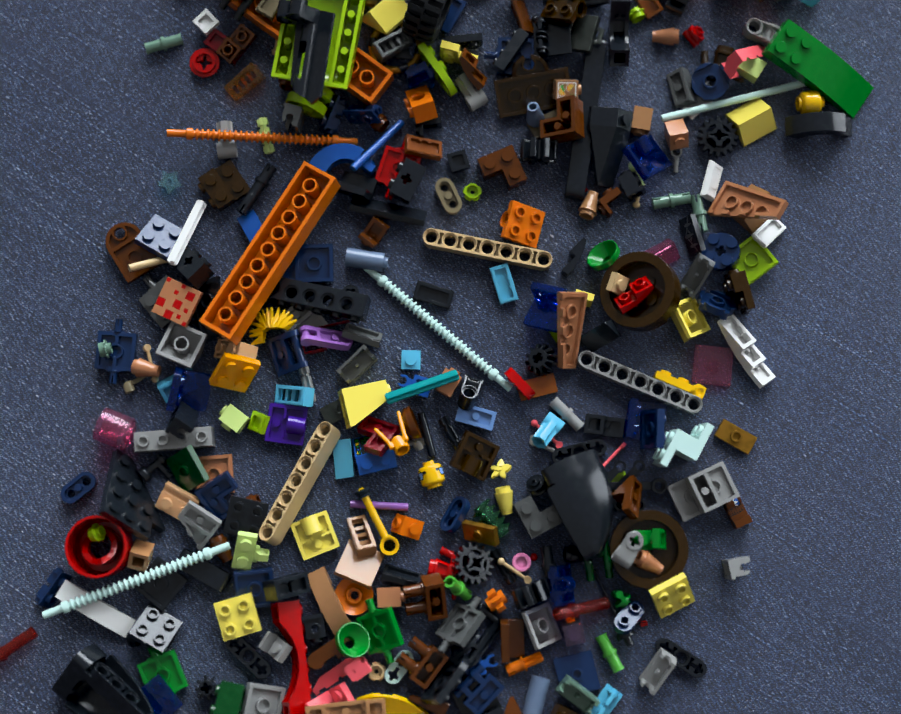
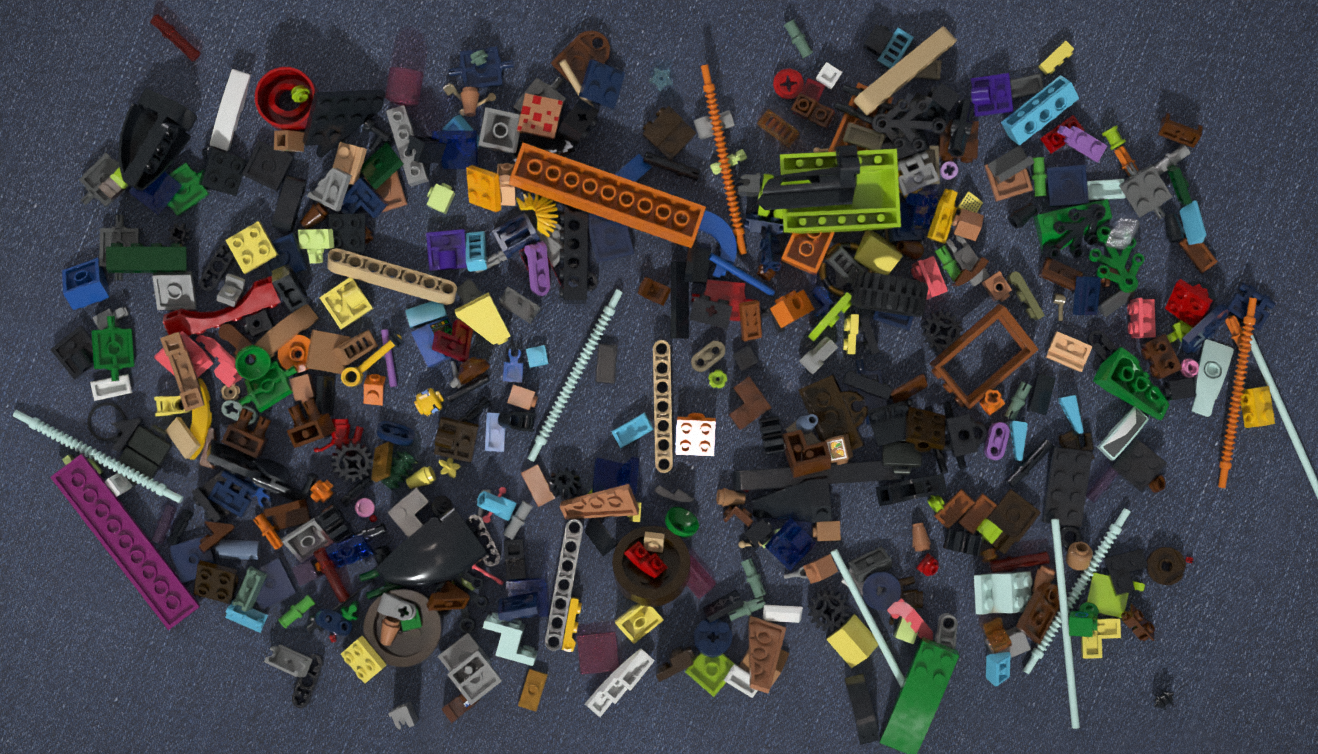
camera: 75 degrees right, 5 degrees up
dark blue hinge [35,567,73,609] -> none
light aqua hose [42,542,231,619] -> none
dark blue plate [61,472,97,504] -> none
white axle [167,200,207,266] -> none
lime tile [247,410,270,435] -> none
dark grey tile [341,323,383,348] -> none
sand blue brick [345,247,389,272] -> none
light orange plant [374,411,410,456] -> none
teal axle [385,370,459,404] -> none
dark grey plate [435,595,486,654] -> none
bright green pin [444,576,472,601] -> none
reddish brown slope [459,48,487,91] -> none
tan hinge [497,558,532,584] -> none
red beam [504,367,536,400] -> none
green plate [650,528,666,550] -> none
dark grey hinge [680,252,716,299] -> none
dark blue plate [697,290,736,320] -> none
yellow head [795,90,825,114] -> none

